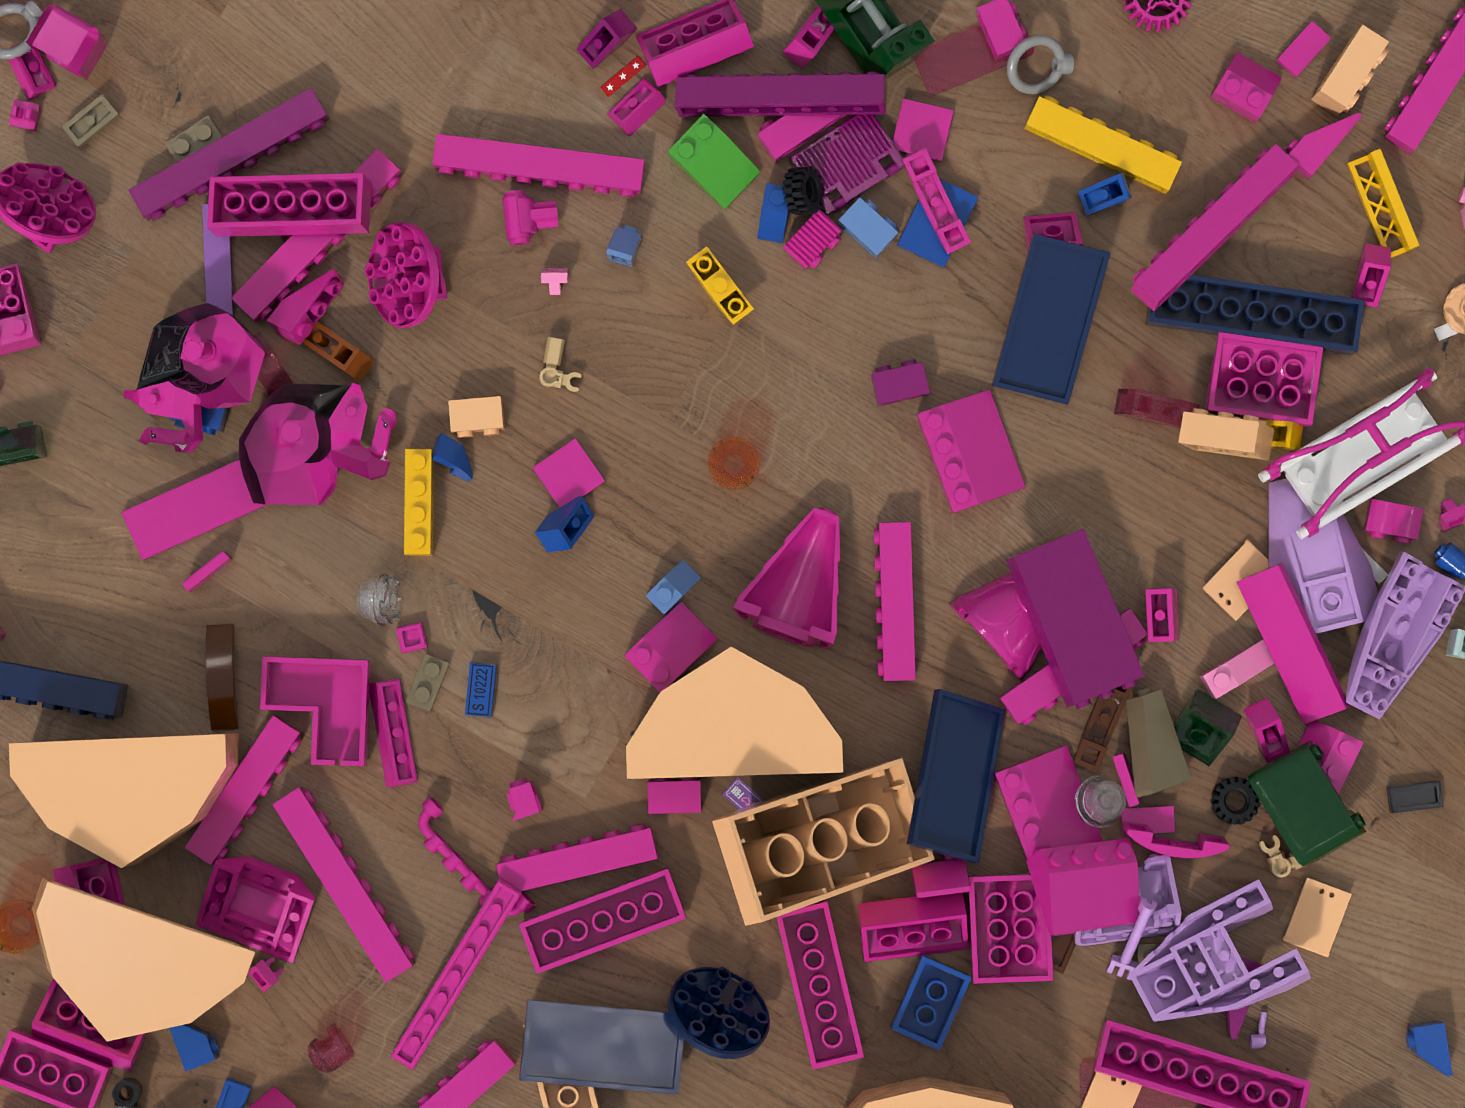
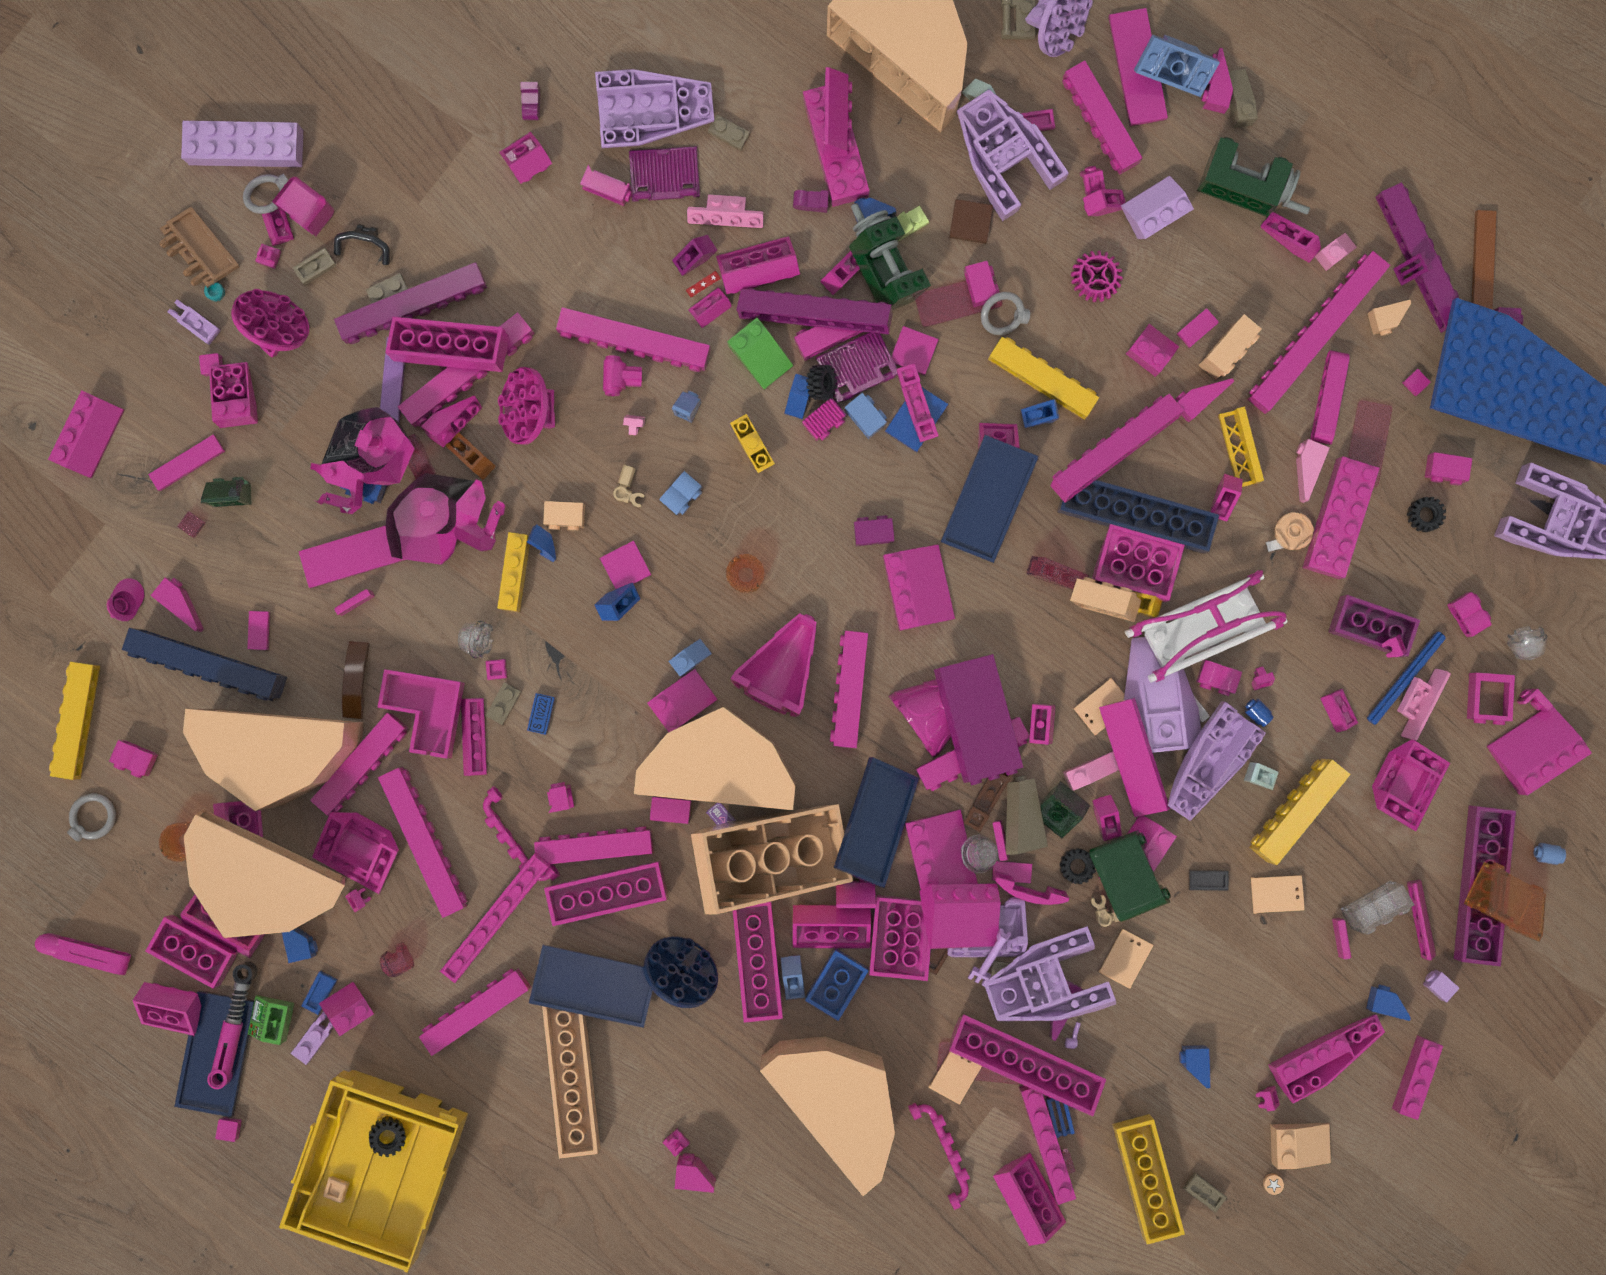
camera: 10 degrees right, 0 degrees up
none -> dark pink tile [247,611,270,650]
none -> black piece [334,224,390,265]
none -> medium blue brick [659,471,702,516]
none -> medium blue slope [781,955,805,1000]

